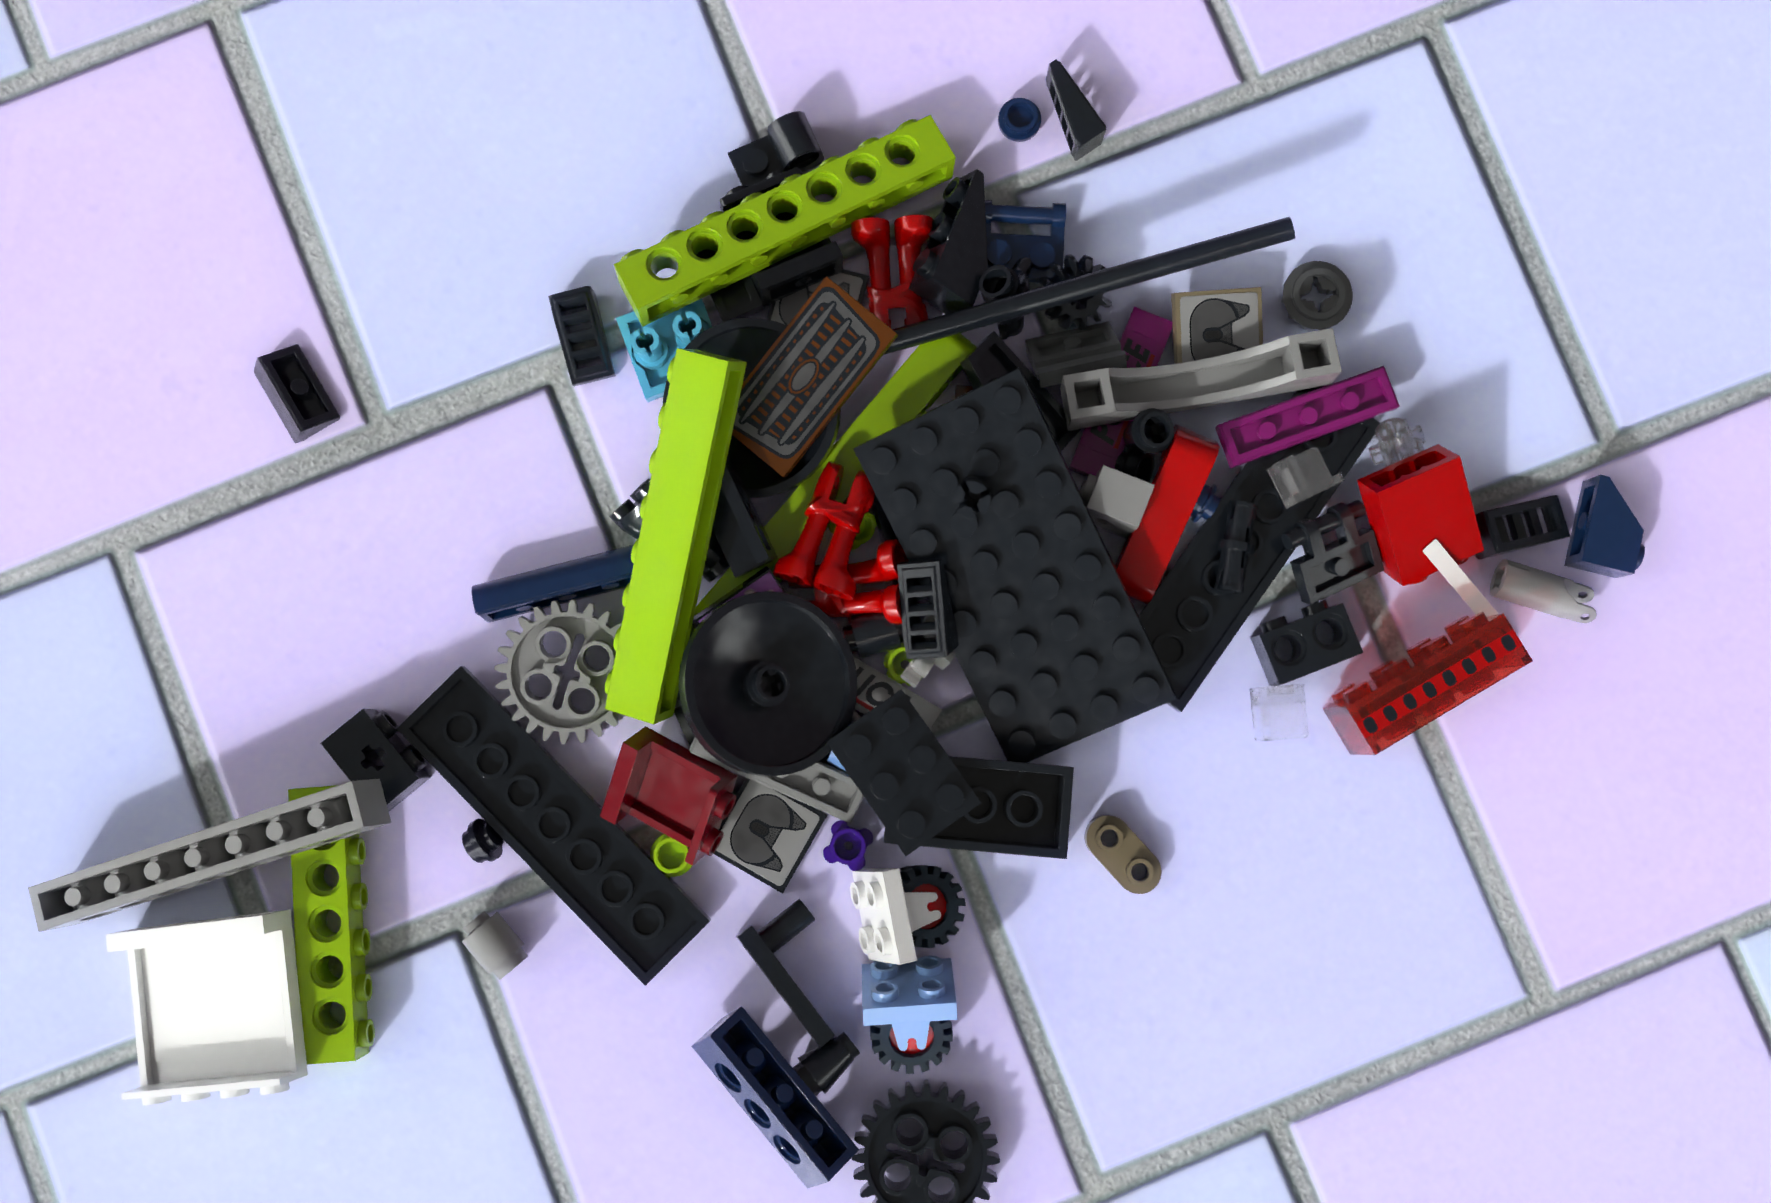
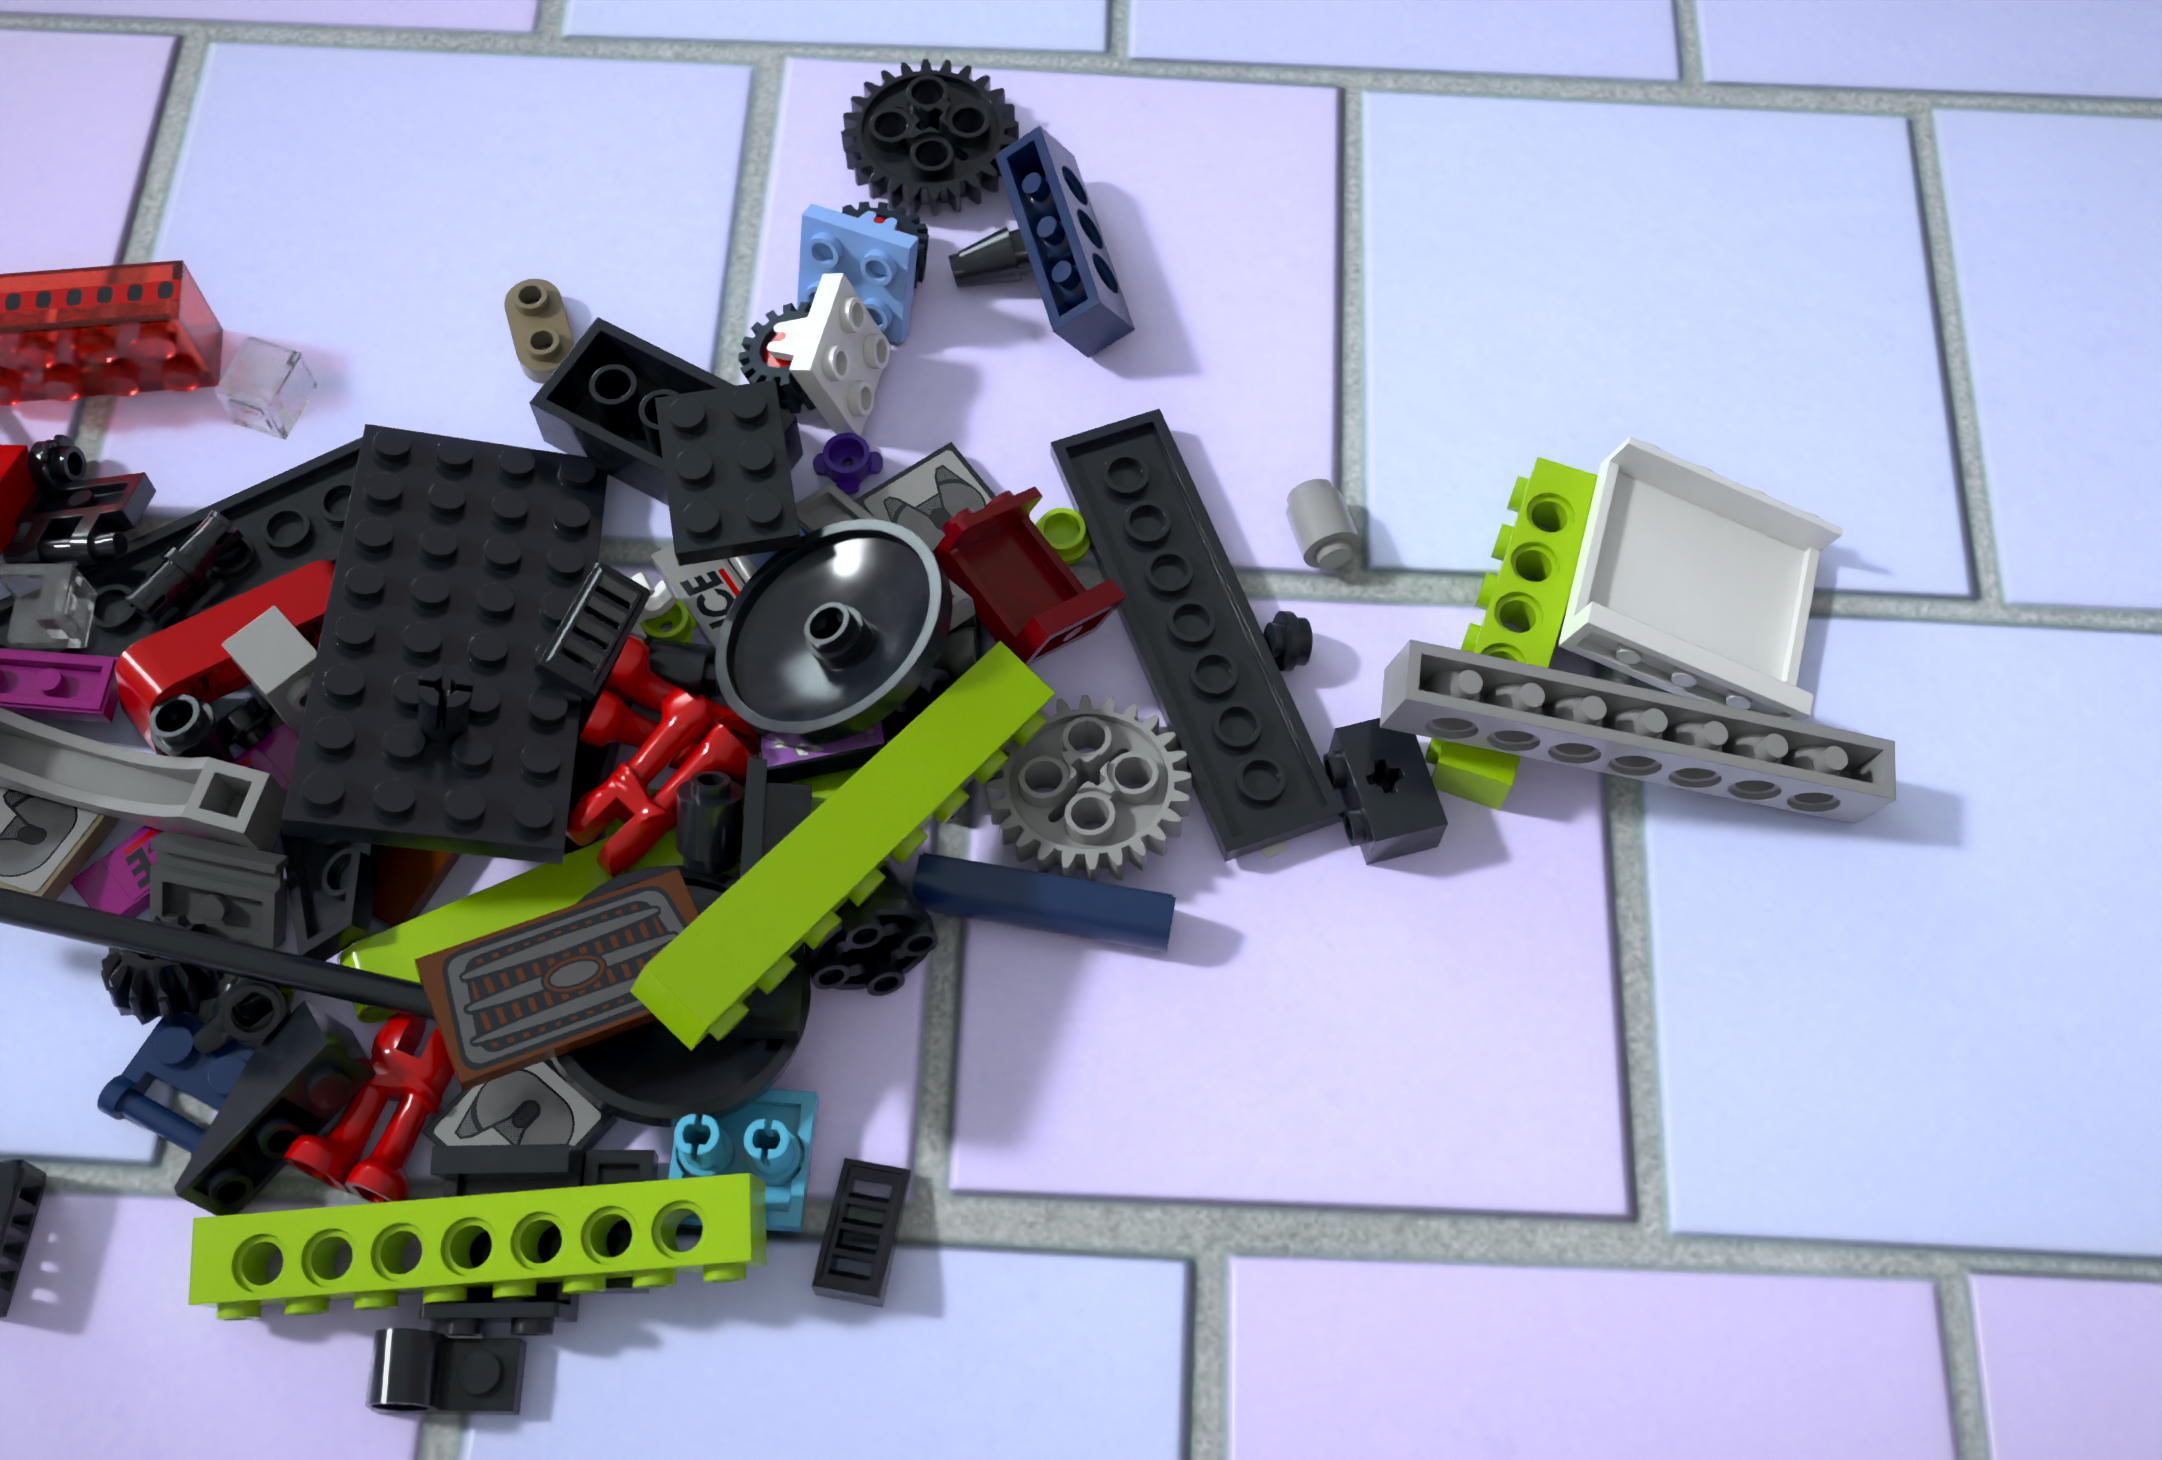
camera: 160 degrees left, 20 degrees down
black slope [254,344,340,443] -> none
black piece [736,899,835,1047] -> none
dark blue plate [998,98,1041,142] -> none
black brick [1250,599,1363,687] -> none
none -> black plate [28,435,86,488]
none -> black brick [676,771,744,874]

